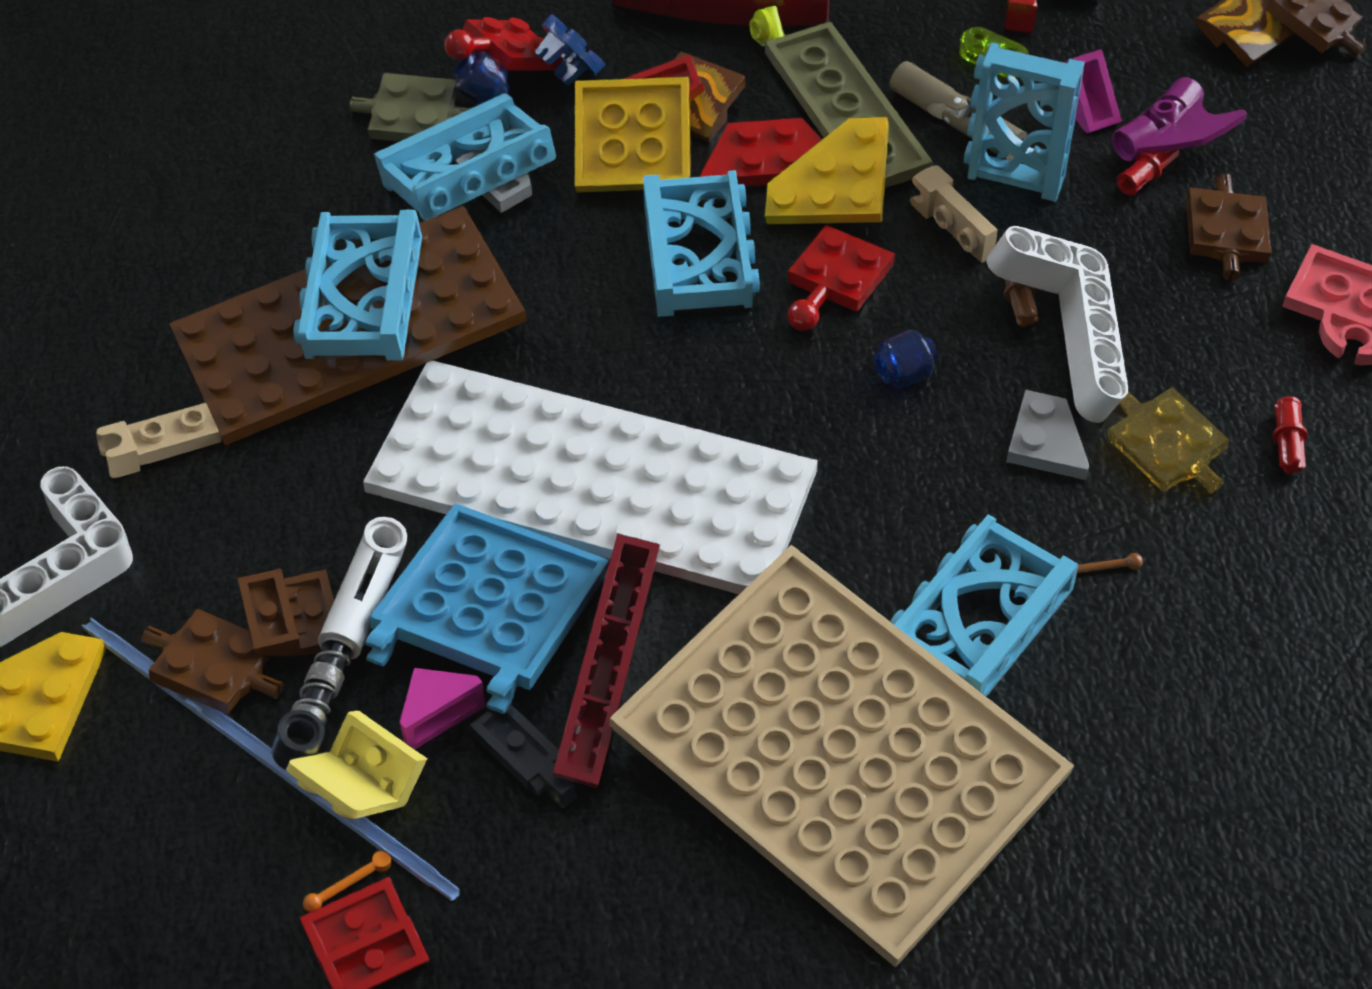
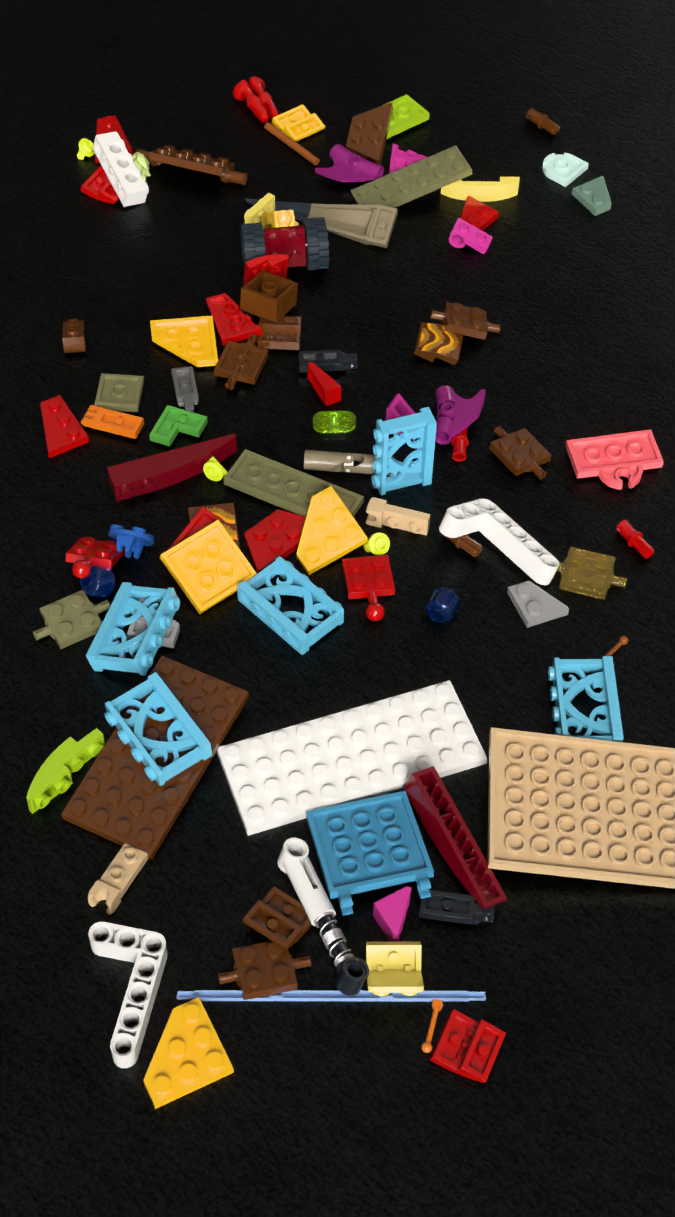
camera: 40 degrees left, 0 degrees up
none -> lime slope [26,728,105,814]
none -> neon yellow plate [364,533,390,556]

